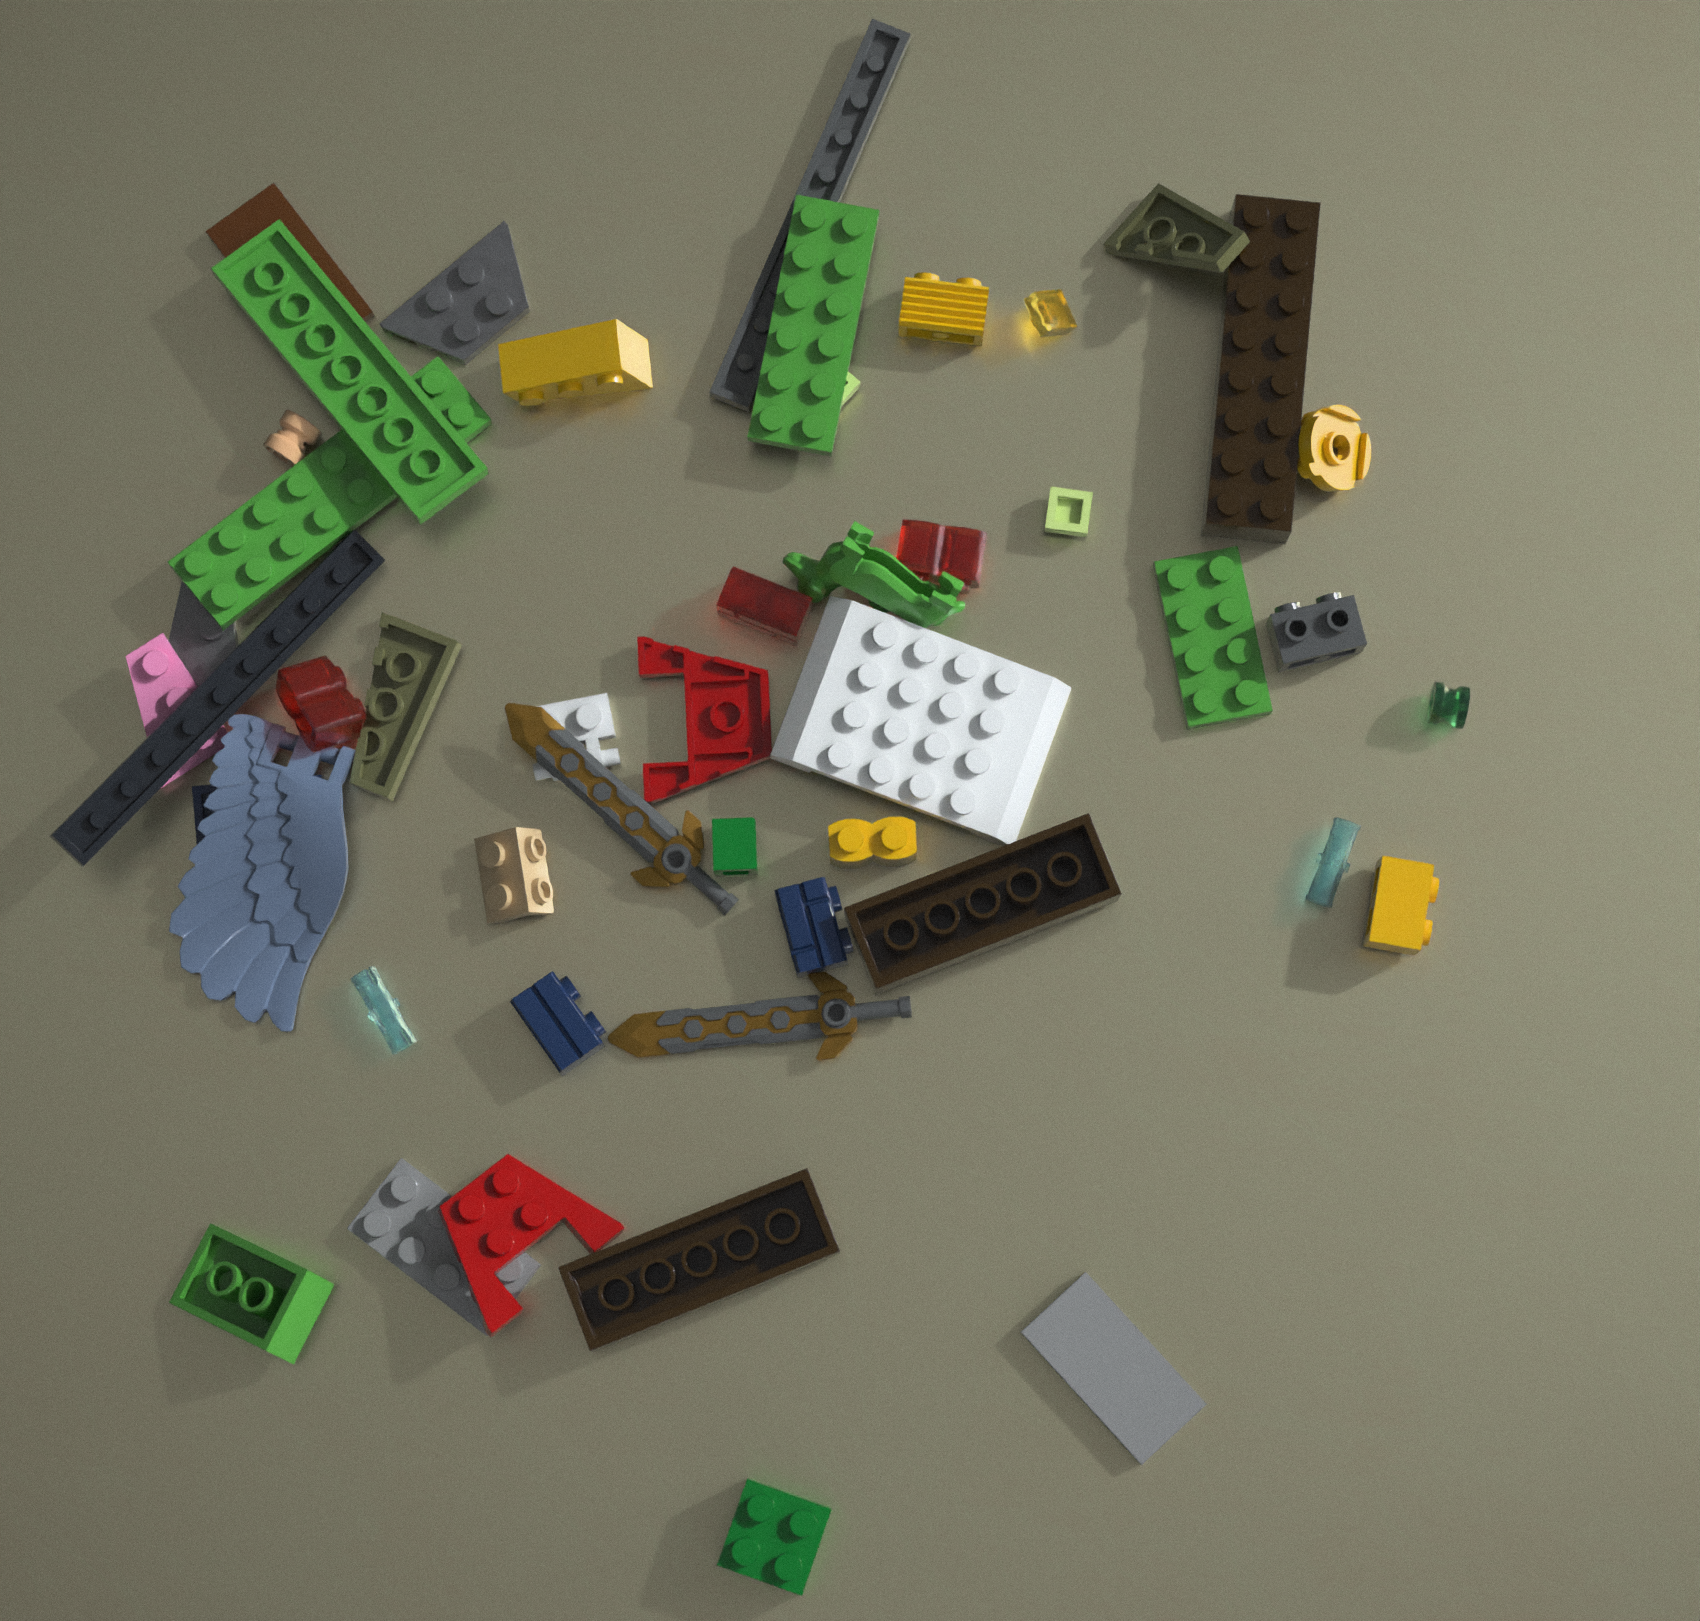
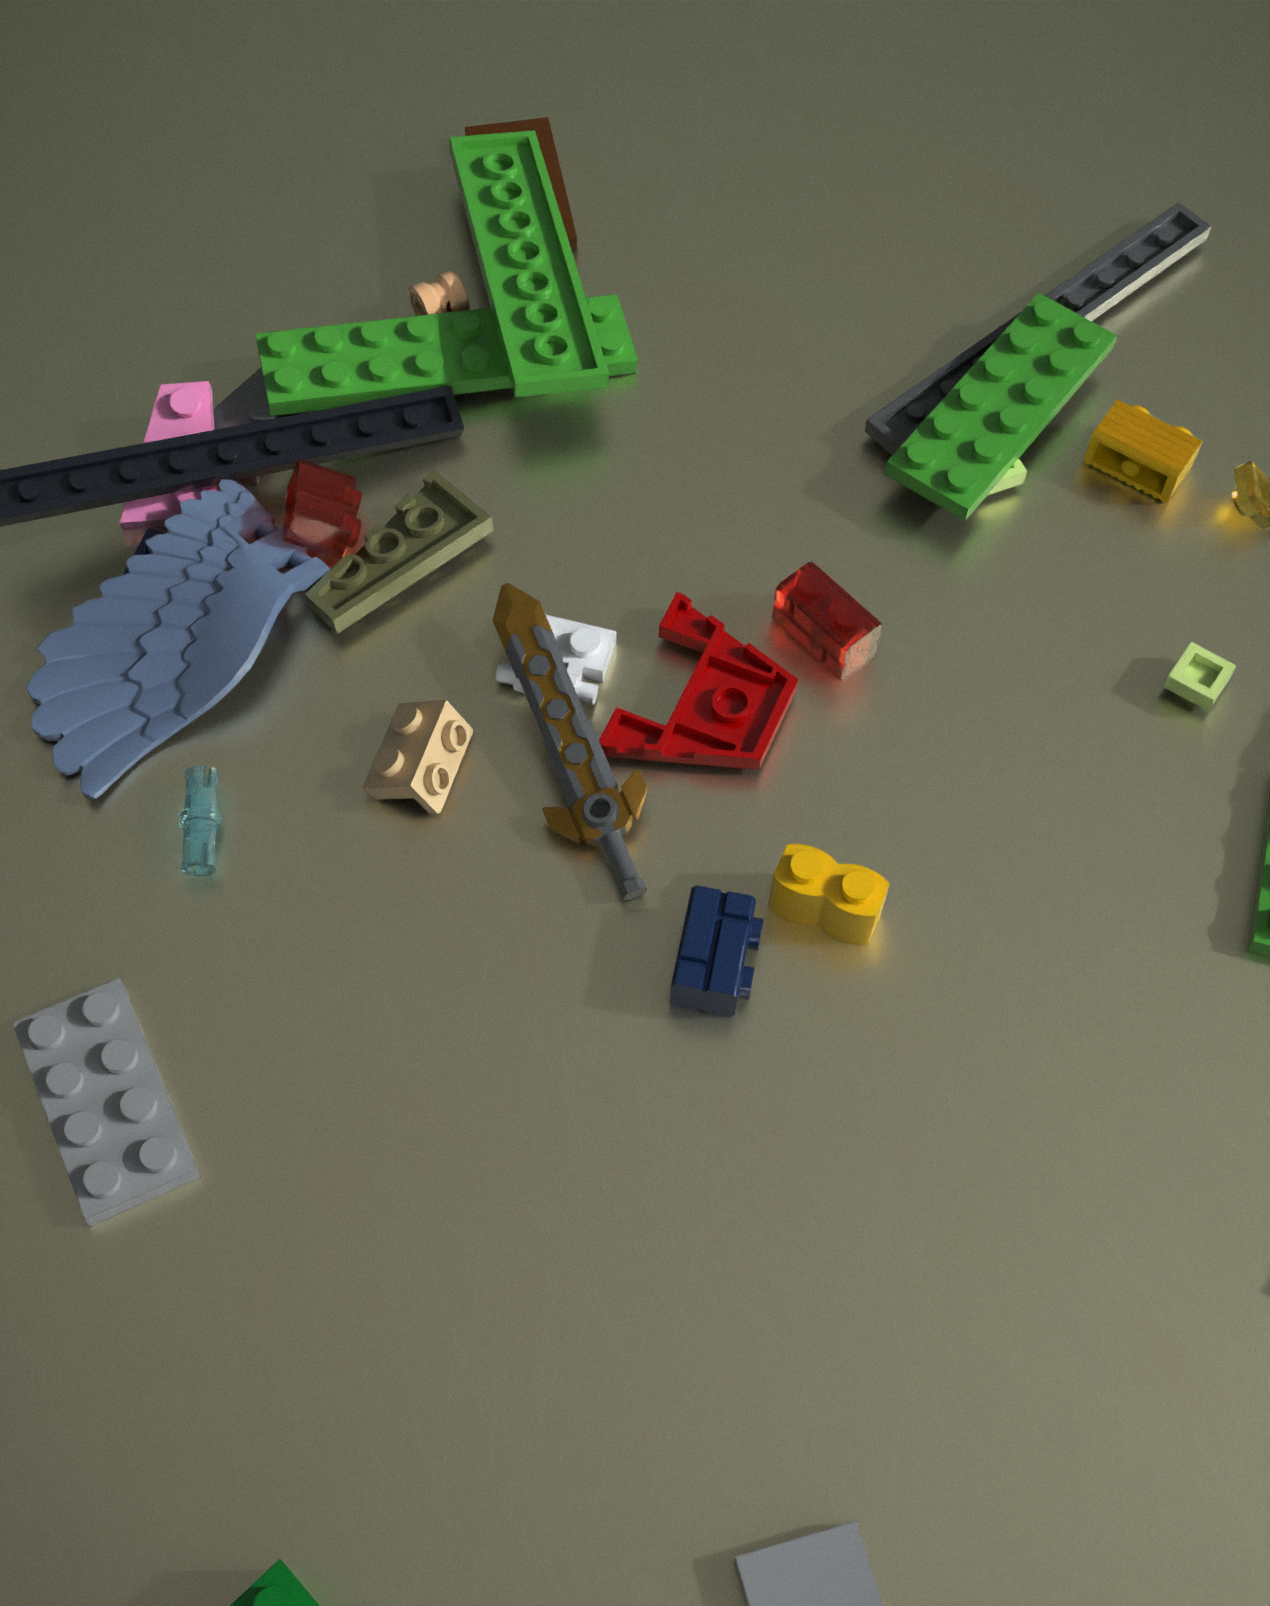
camera: 25 degrees right, 20 degrees down
flat silver wing [380,221,530,365] -> none
red wing [438,1154,624,1338] -> none
yellow wedge [498,319,653,406] -> none
dark blue brick [510,971,606,1076] -> none
dark brown brick [558,1168,840,1352] -> none
sword [608,972,912,1060] -> none
green panel [712,817,758,877] -> none
white slope [769,596,1071,846] -> none
bright green animal [782,521,966,628] -> none
dark brown brick [844,813,1122,995] -> none
clear red brick [896,519,987,594] -> none

